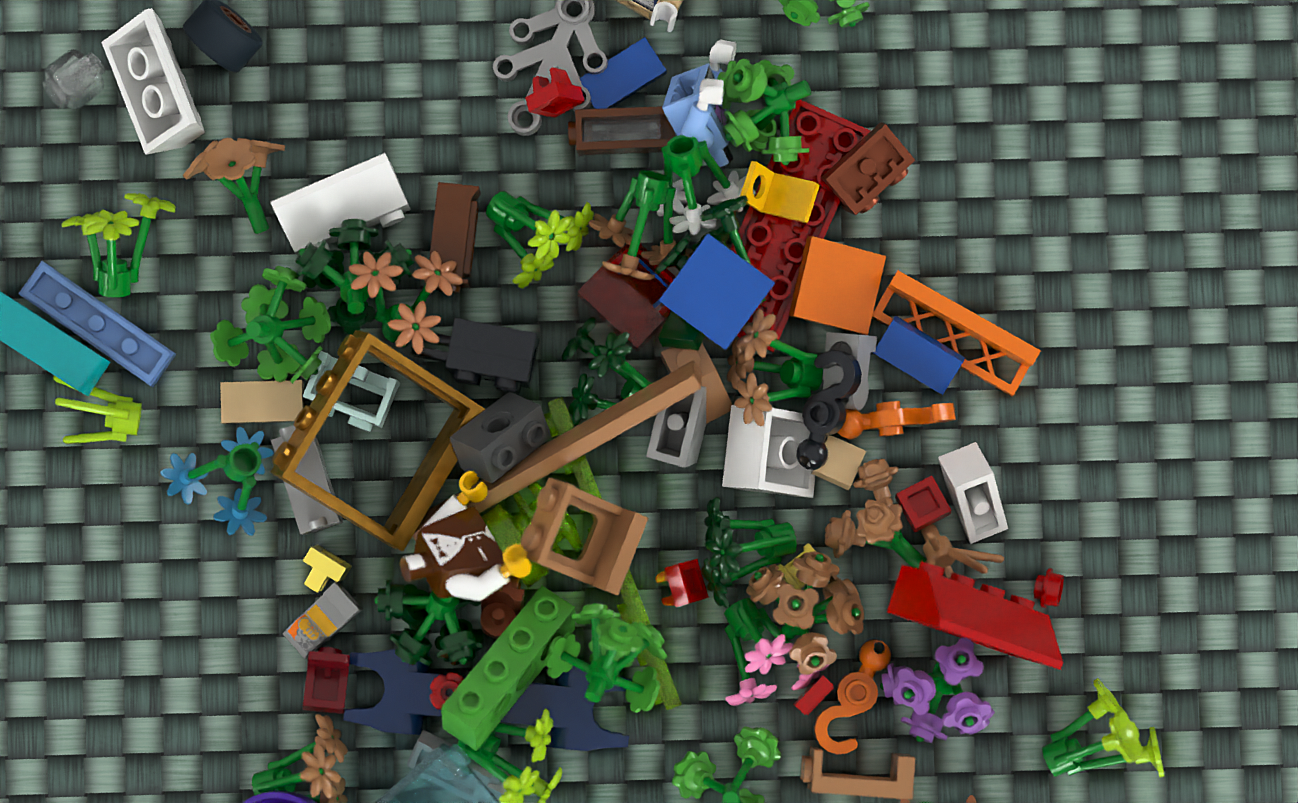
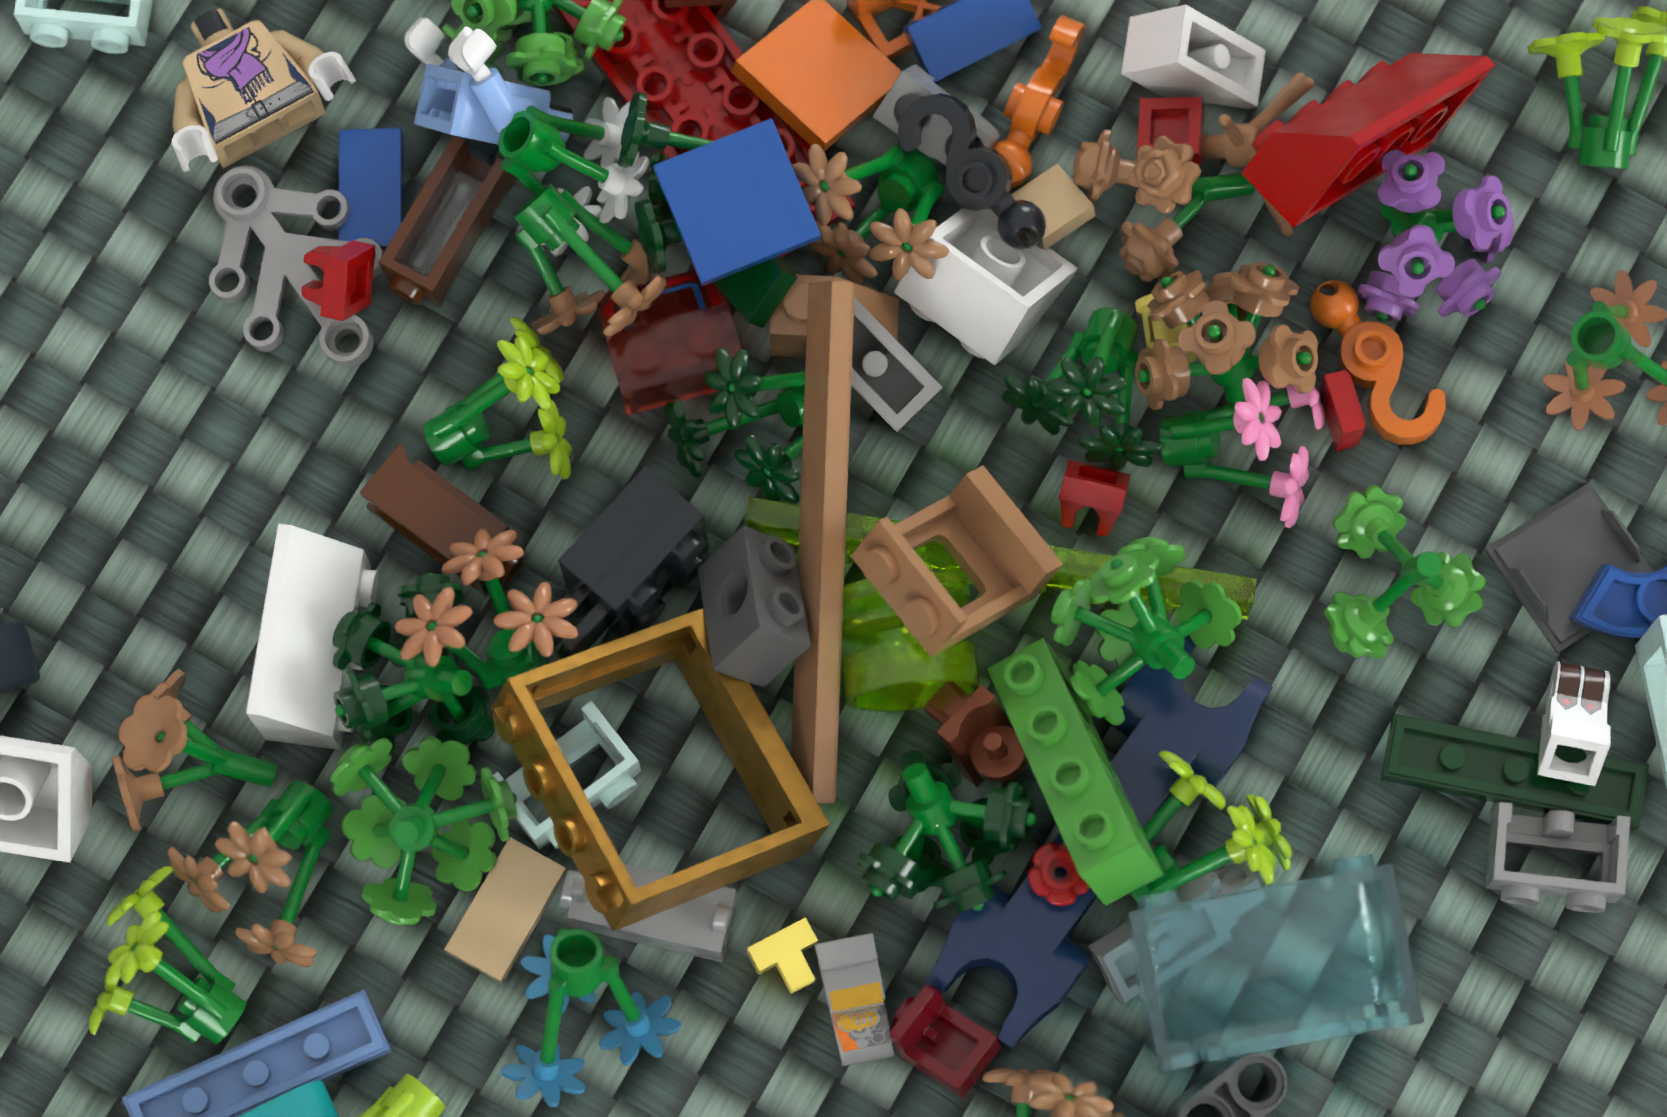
camera: 55 degrees left, 10 degrees down
torso [400,471,531,601] -> none
yellow bracket [740,161,819,223] -> none
medium nougat window [800,747,915,800] -> none
red plate [1034,568,1064,608] -> none
none -> plant [168,781,333,968]

